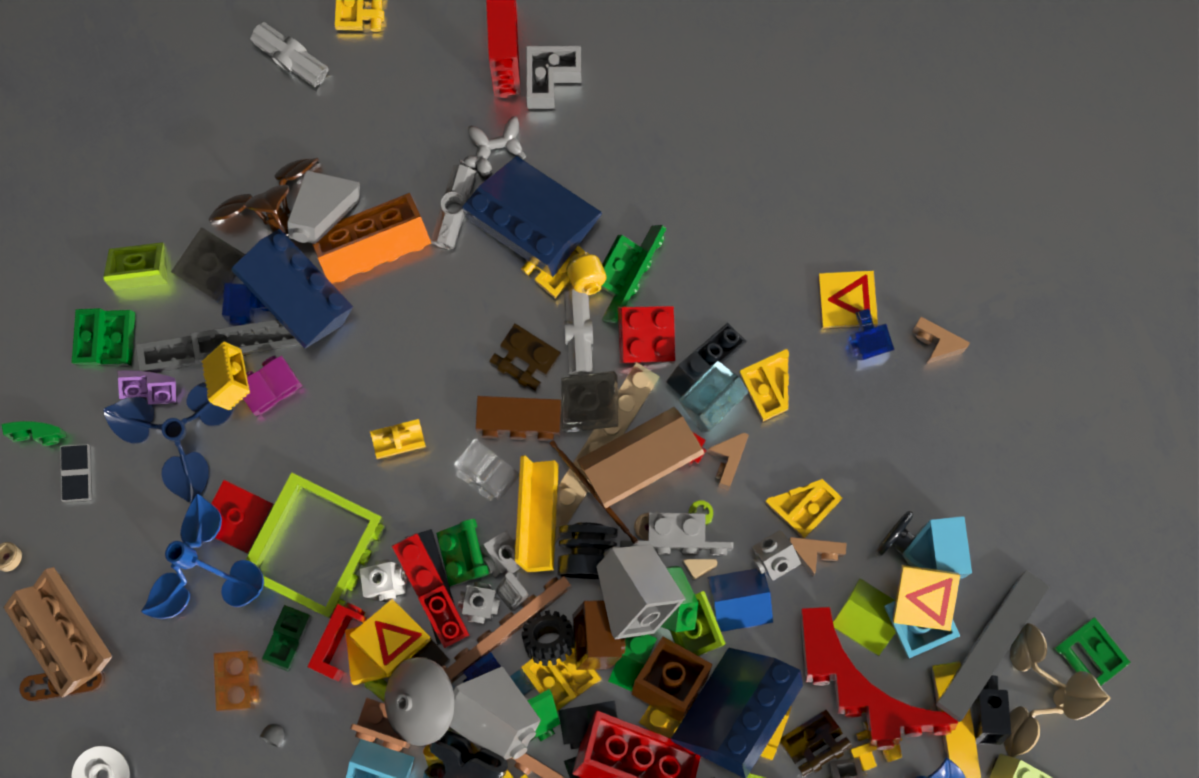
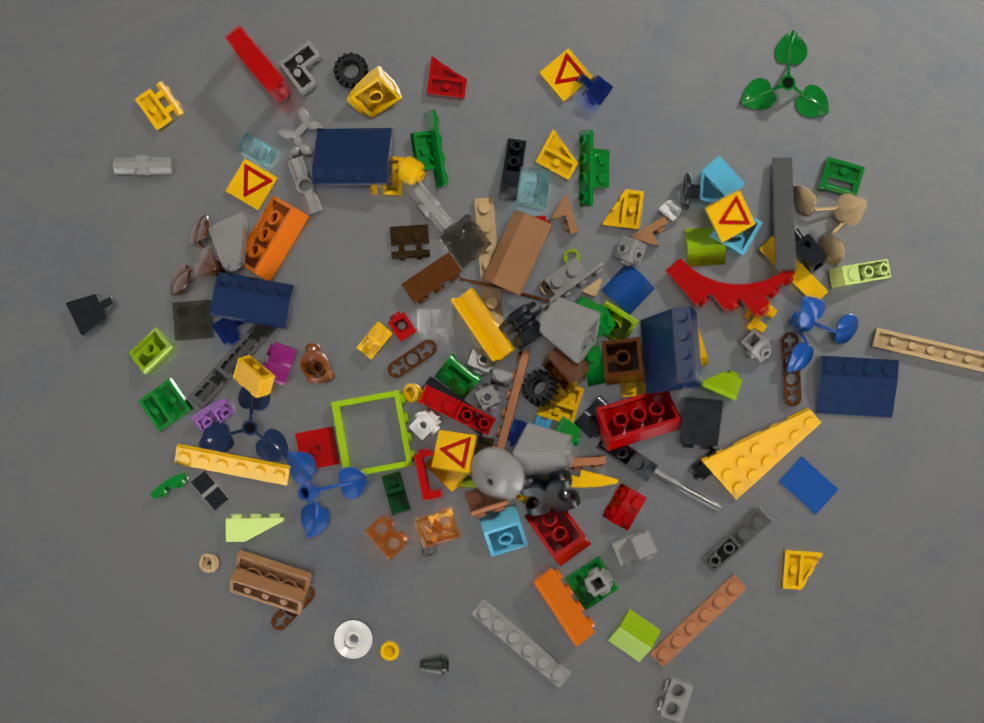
camera: 30 degrees left, 10 degrees up
red plate [618,306,676,363] -> none
dark brown plate [780,709,852,777] -> none
medium nougat slope [912,317,970,363] -> none
none -> black torso [66,294,116,336]
none -> yellow plate [174,444,291,486]
none -> yellow tile [226,159,278,211]
none -> yellowish green slope [226,513,285,542]
none -> clear light blue slope [236,132,279,167]
none -> dark orange hair [299,343,335,383]
none -> black tyre [333,52,369,89]
none -> yellow slope [346,66,402,119]
none -> red brick [388,311,417,342]
none -> reddish brown beam [388,340,437,378]
none -> yellow tile [403,383,422,403]
none -> clear orange brick [415,509,460,549]
none -> red wing [427,57,467,99]
none -> green bracket [578,129,609,207]
none -> white plate [658,200,681,222]
none -> green plant [741,30,829,117]

